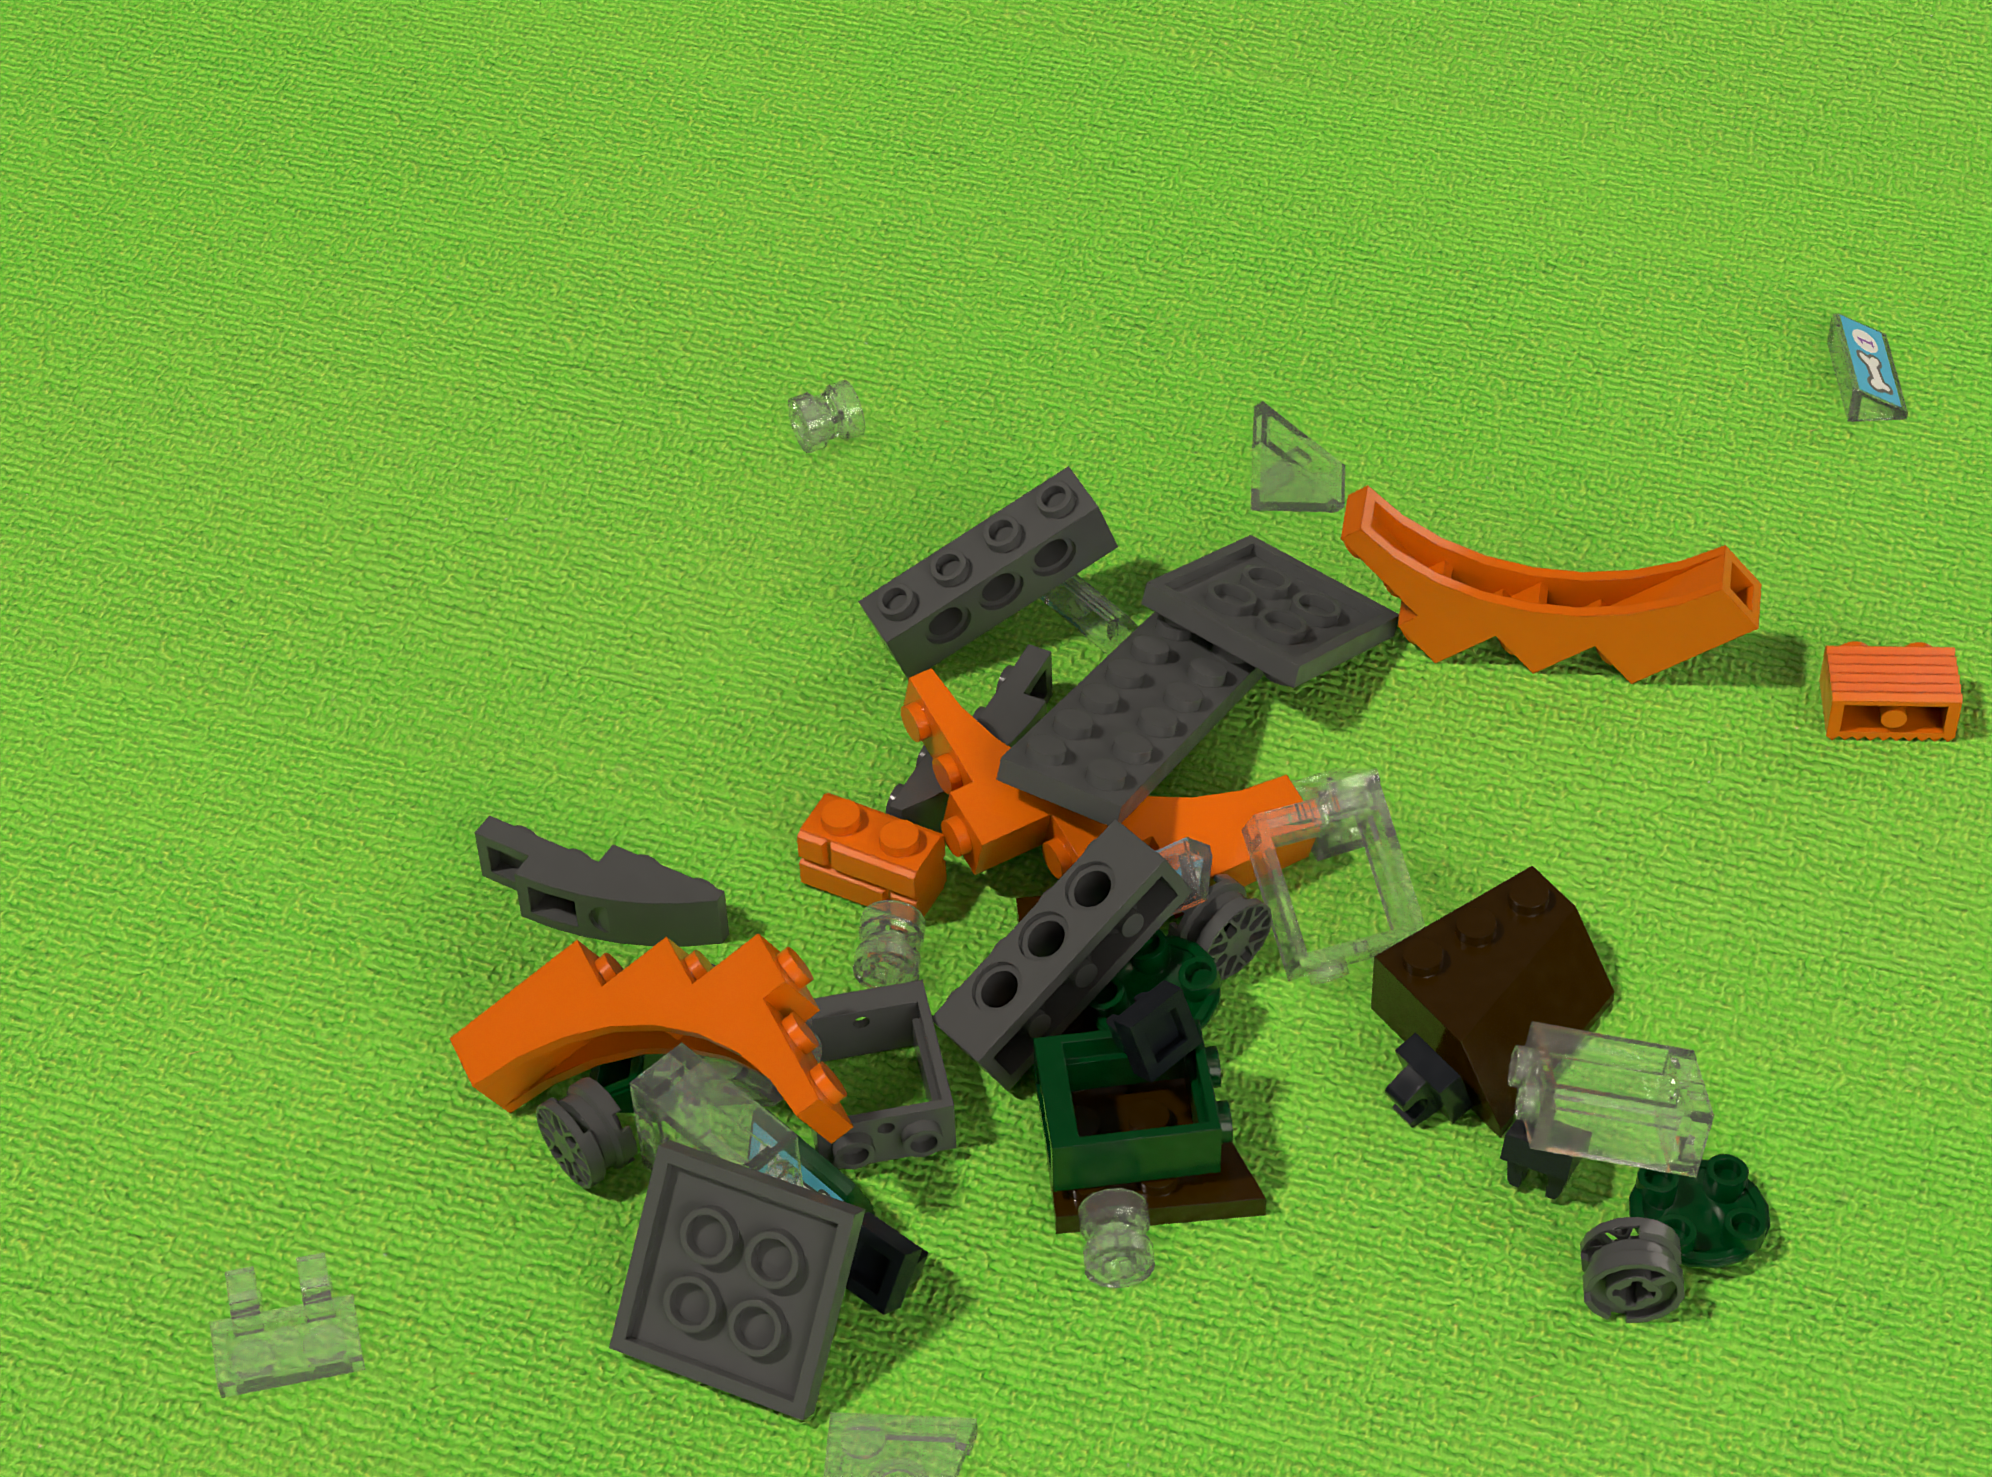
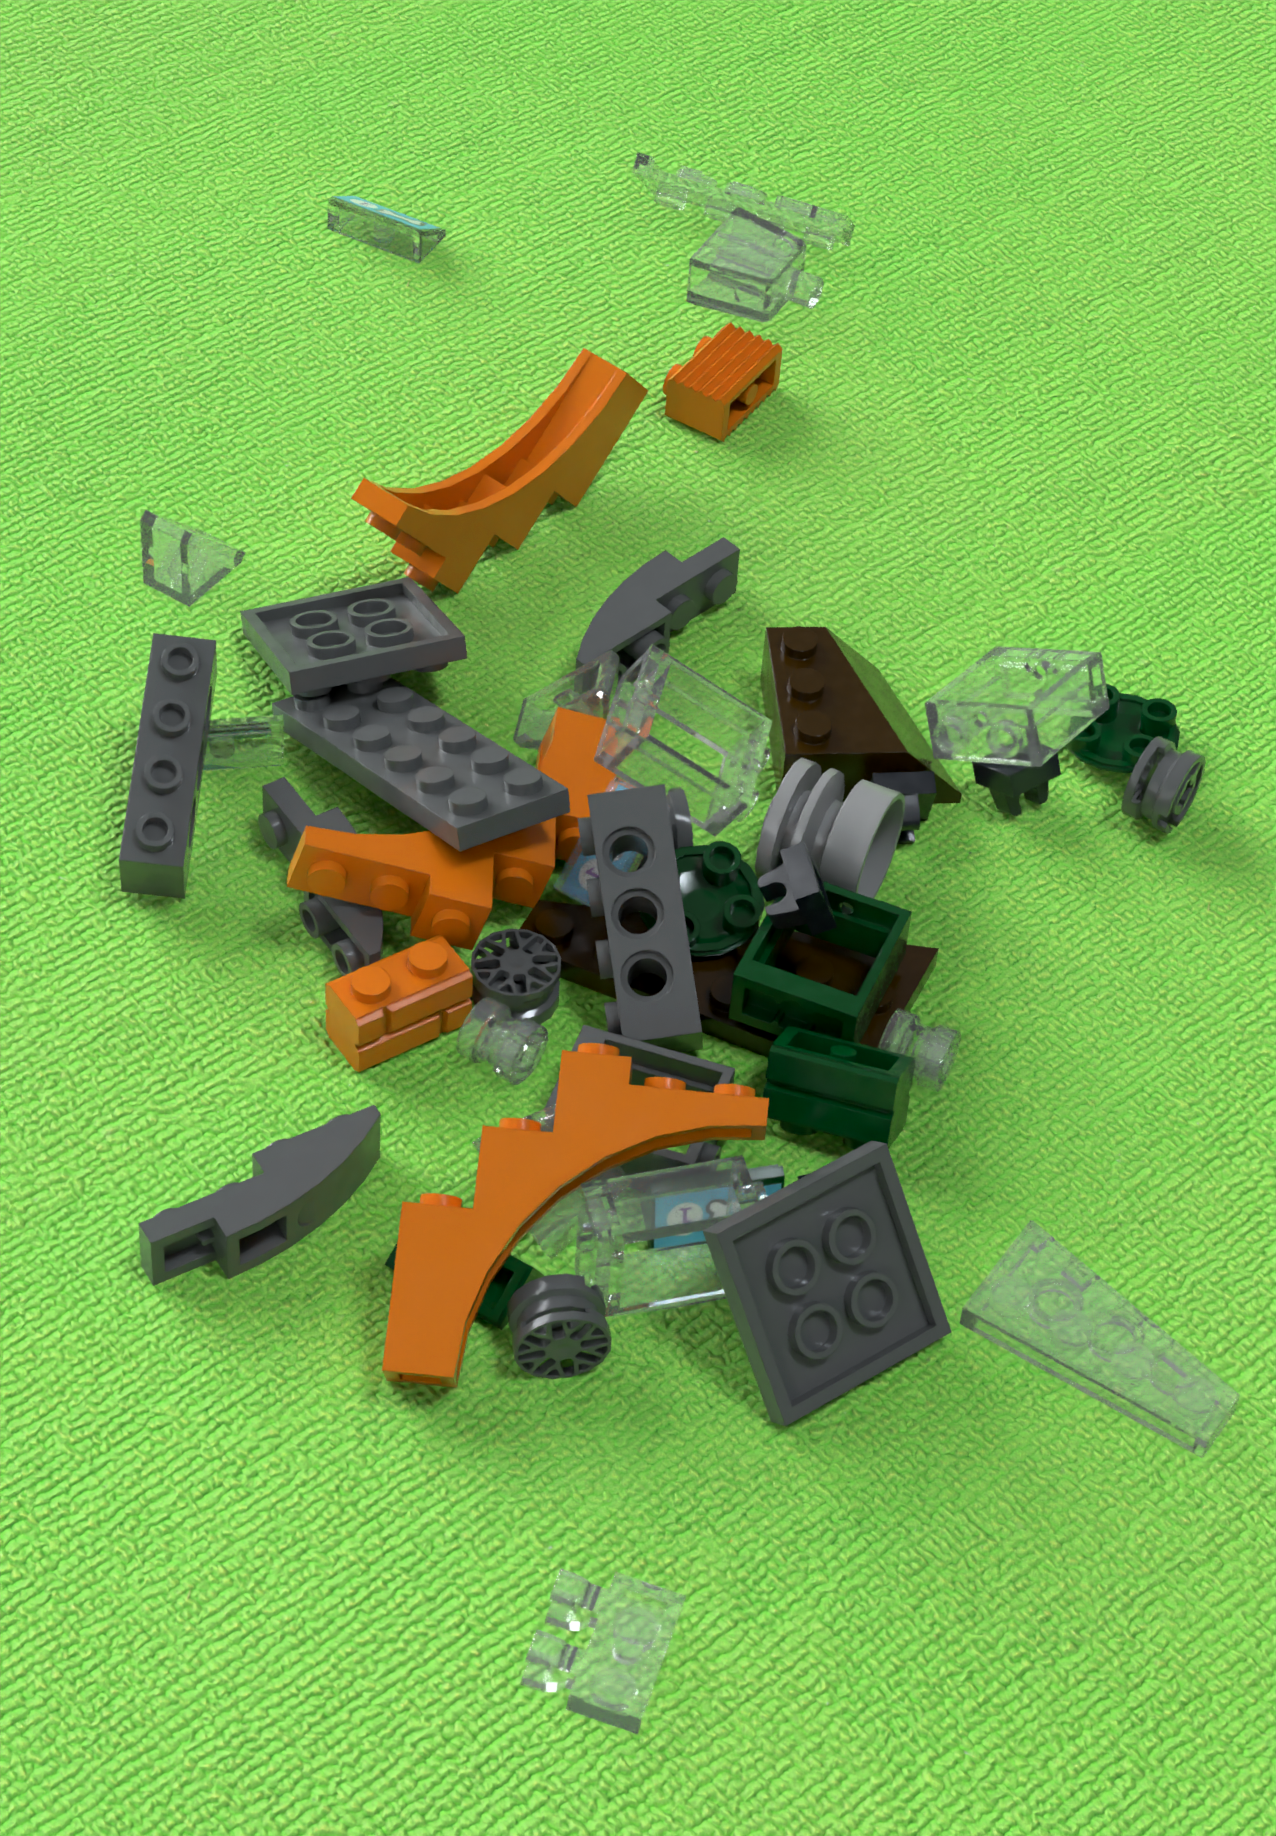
camera: 65 degrees left, 0 degrees up
none -> dark grey wheel [470,929,561,1030]
none -> dark grey slope [574,537,740,708]
none -> light grey wheel [755,757,905,908]
none -> dark green brick [763,1025,916,1150]

